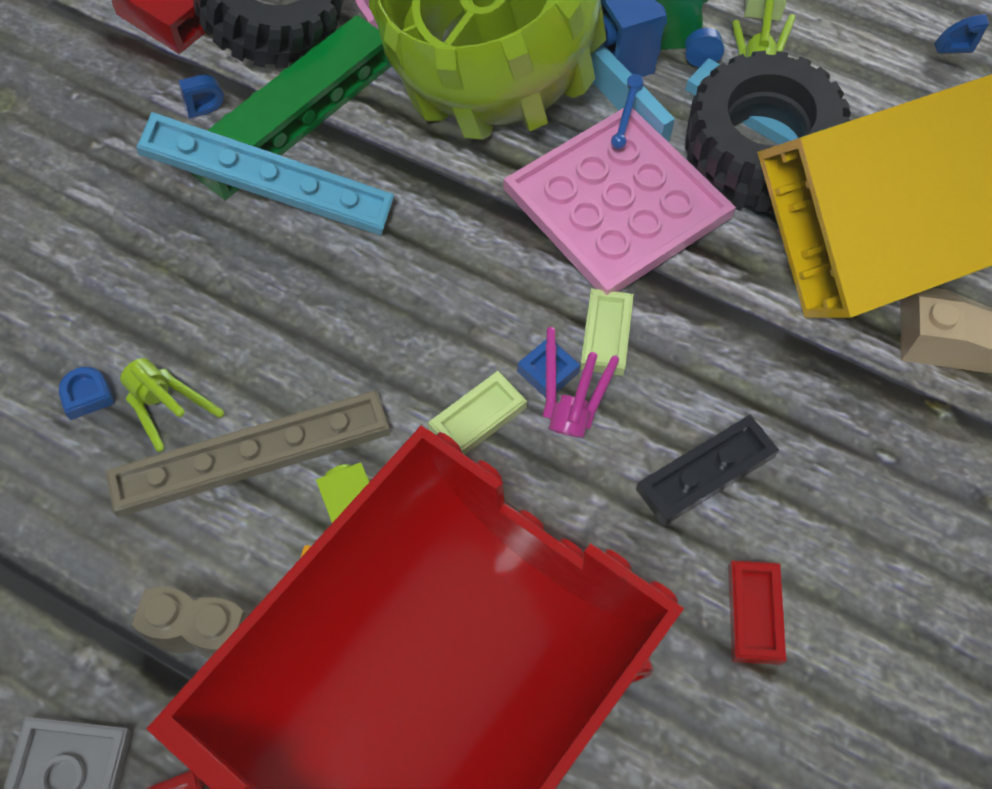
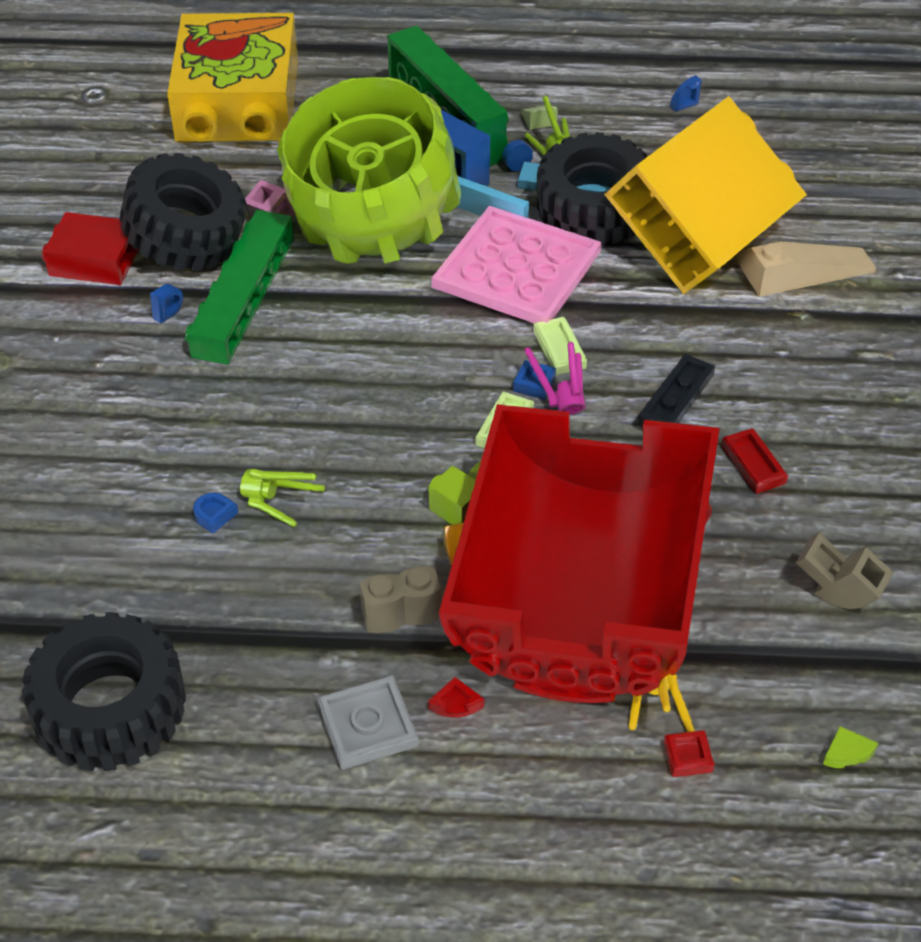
camera: 25 degrees left, 15 degrees down
dark tan tile [105,390,390,518] -> none
medium azure tile [136,112,394,236] -> none
blue hinge [611,74,643,149] -> none

